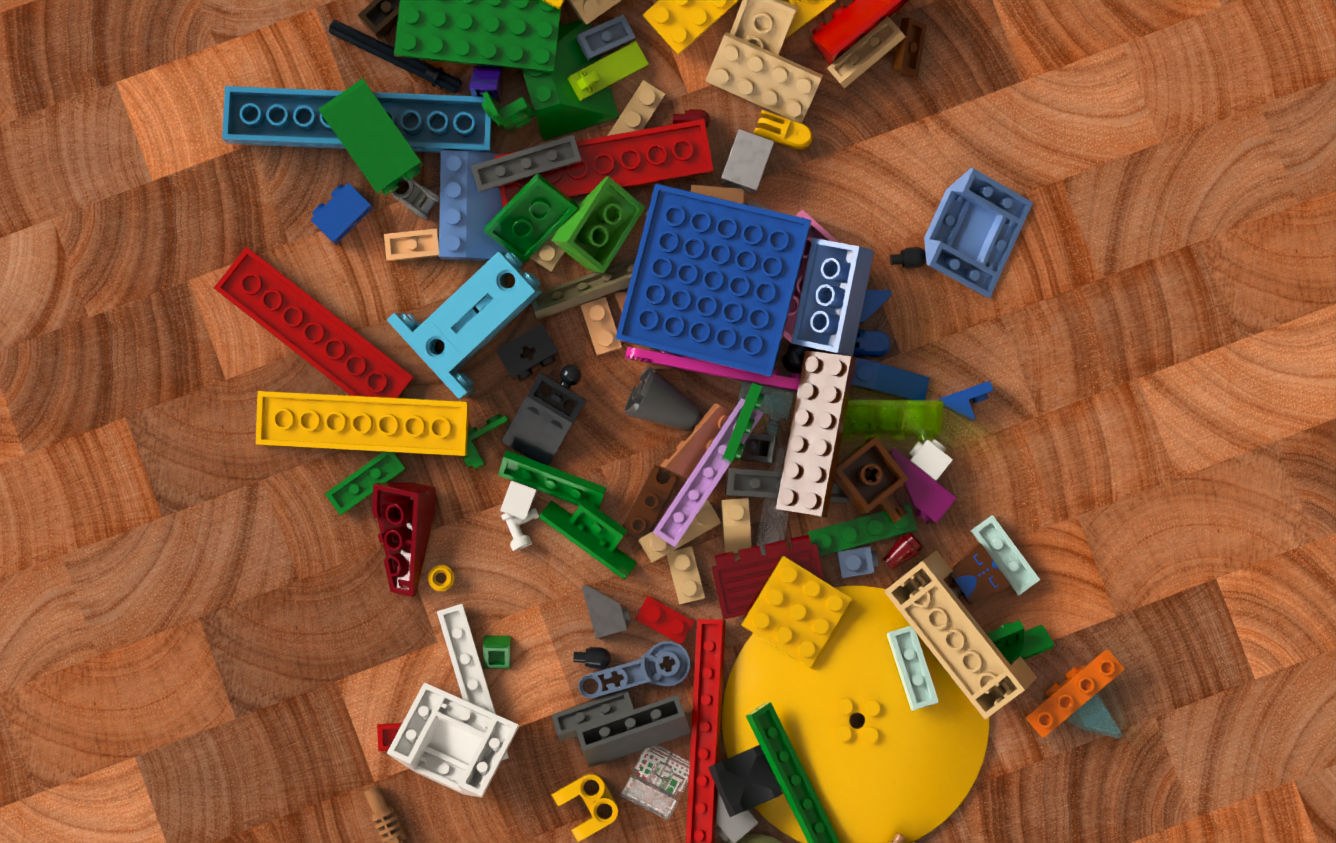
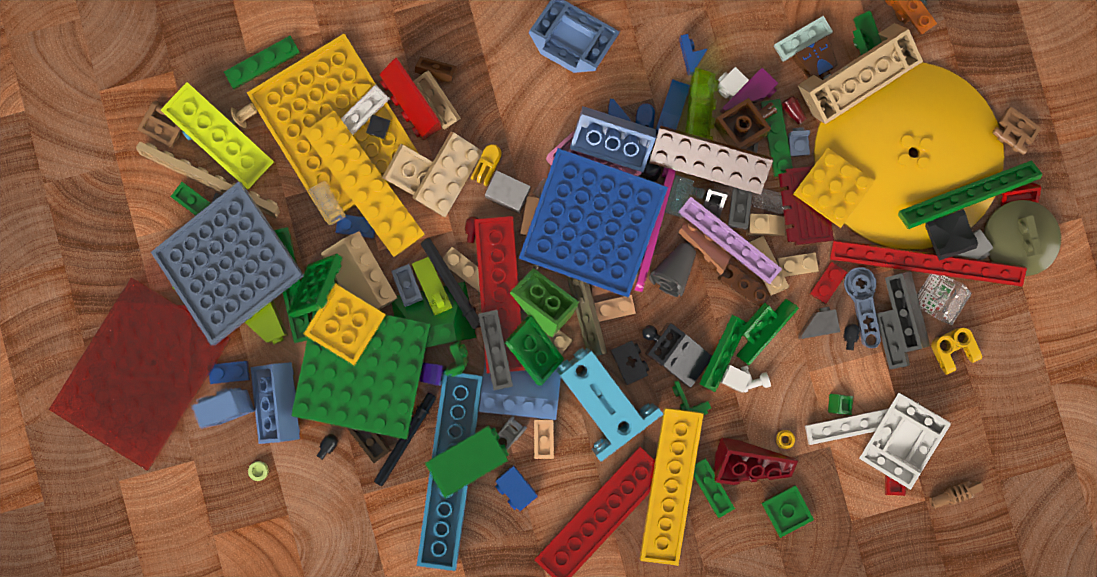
camera: 90 degrees left, 0 degrees up
green plate [722,383,765,464] -> none
light aqua plate [886,626,939,711] -> none
black cylinder [890,247,926,269] -> none
none -> black axle [421,238,480,329]
none -> green plate [761,485,814,538]

